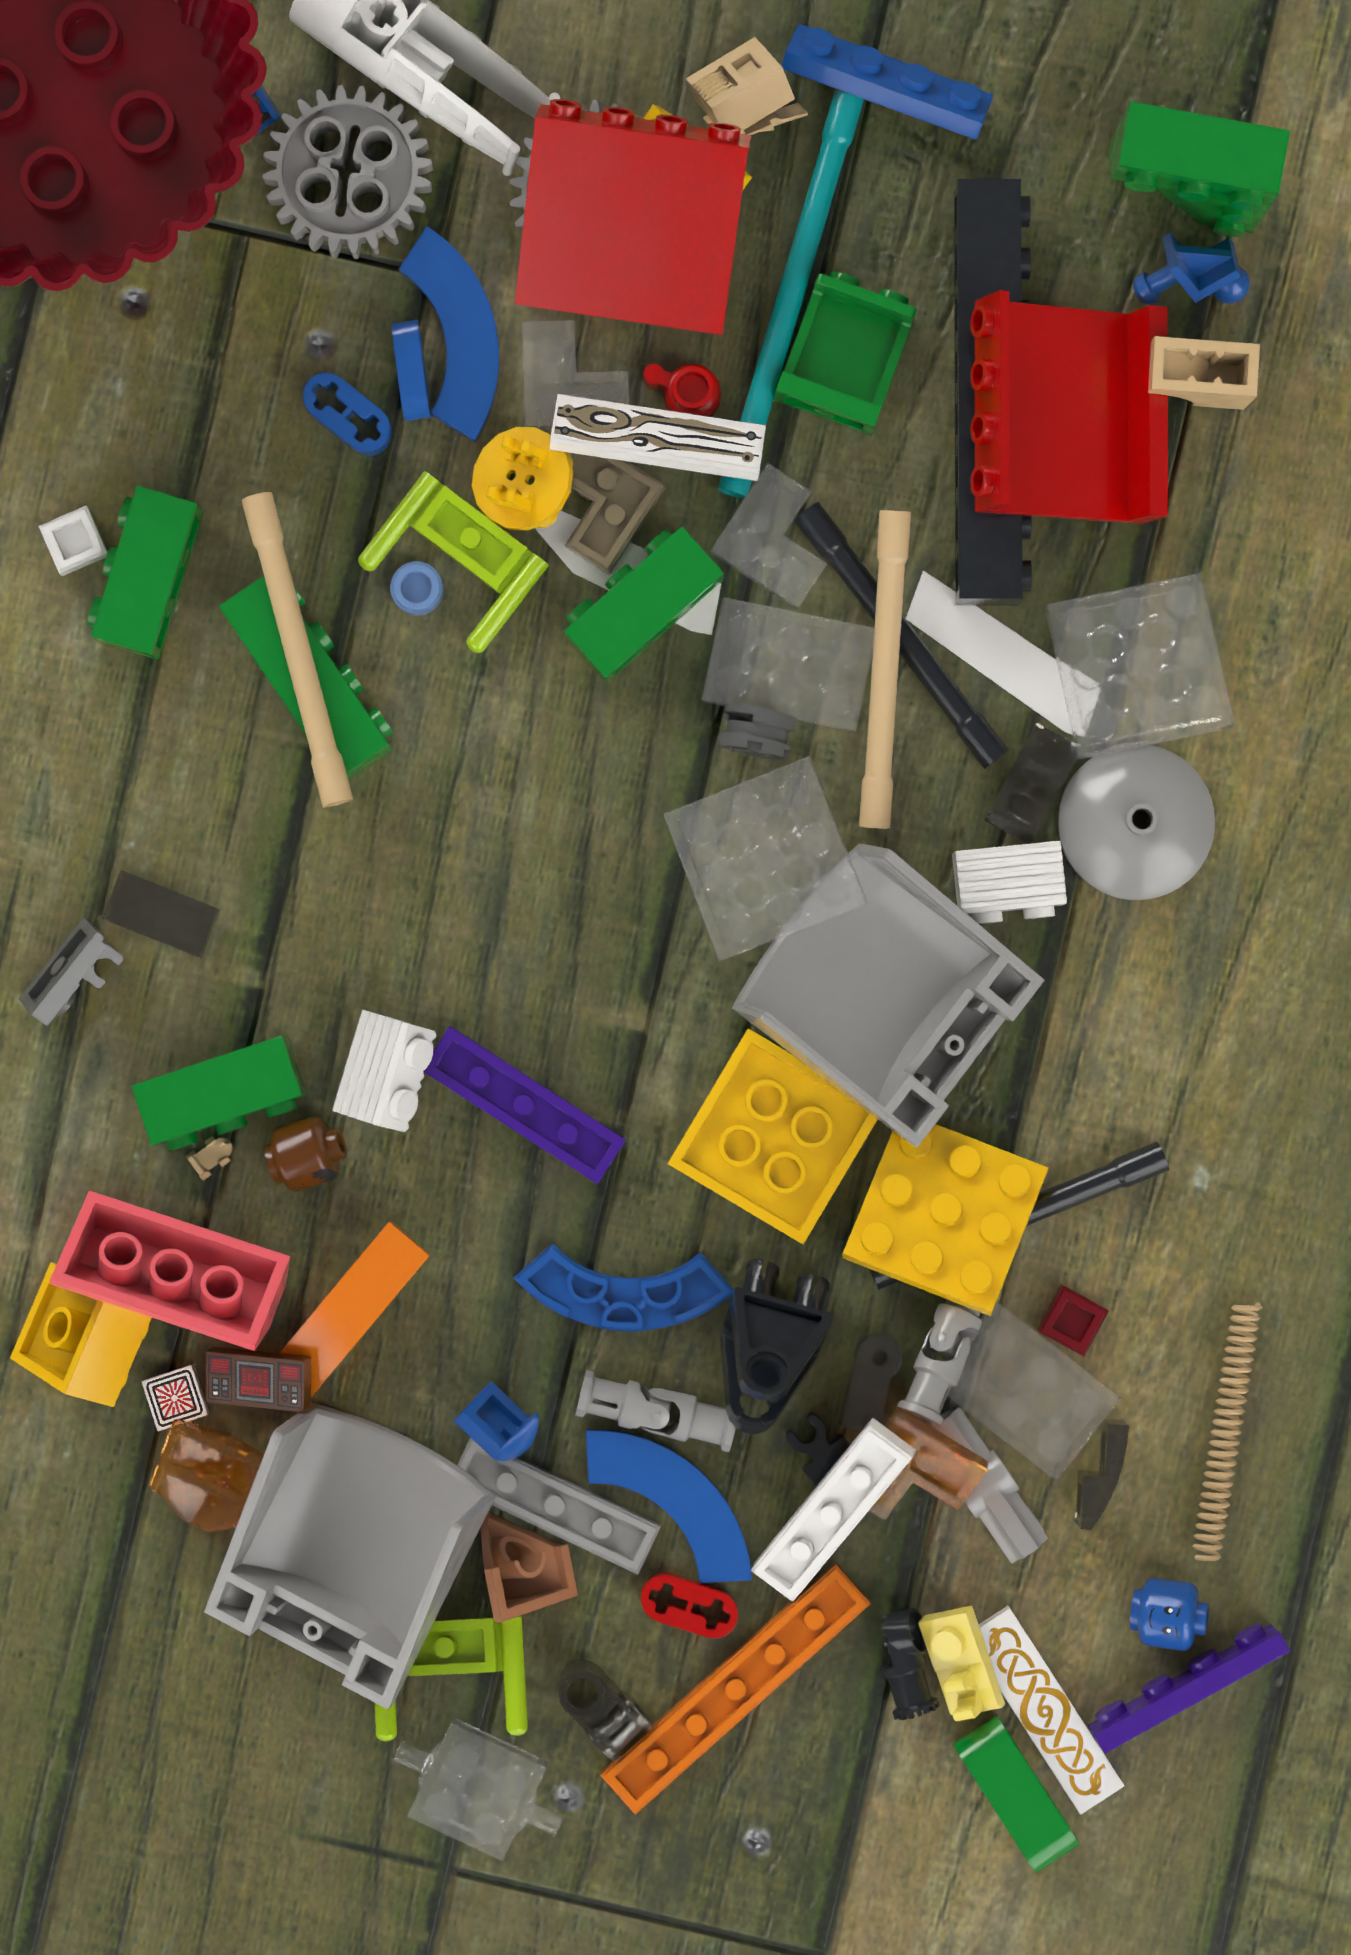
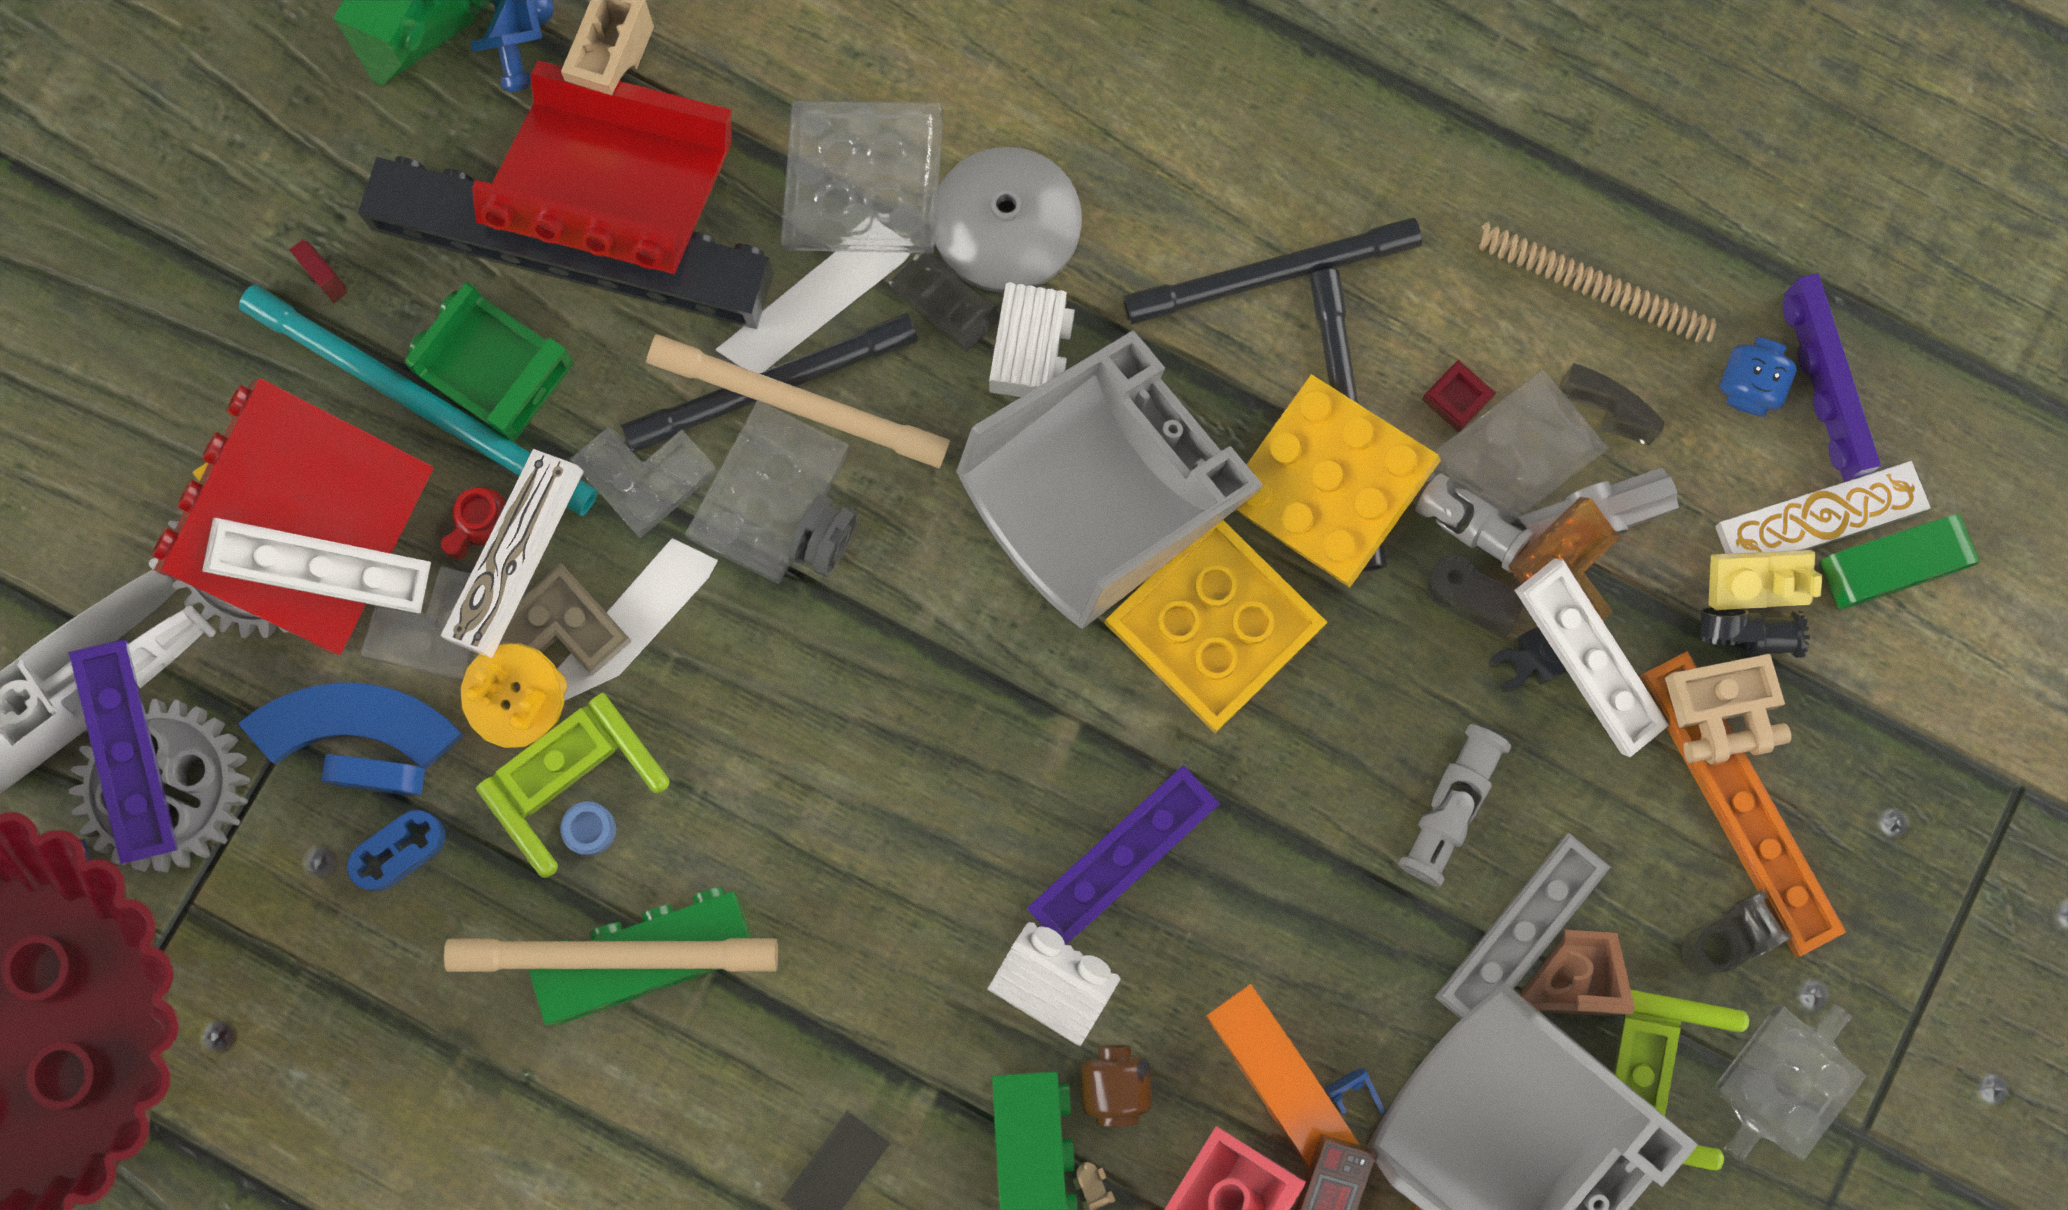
camera: 80 degrees left, 10 degrees down
white tile [39,505,108,576] -> none
green brick [87,485,204,660] -> none
blue plate [454,1381,539,1461] -> none
blue tile [514,1242,735,1331] -> none
green brick [564,526,724,683] -> none
blue tile [586,1429,752,1583] -> none
red beam [641,1571,738,1639] -> none
clear plate [663,756,868,961] -> none
tan piece [686,37,808,135] -> none
black piece [719,1259,834,1434] -> none
blue plate [781,23,994,140] -> none
none -> dark purple plate [68,639,179,864]
none -> white tile [202,518,431,613]
none -> dark red tile [289,239,348,303]
none -> black piece [1123,217,1422,325]
none -> blue piece [1323,1068,1385,1115]
none -> tan plate [1665,654,1791,764]

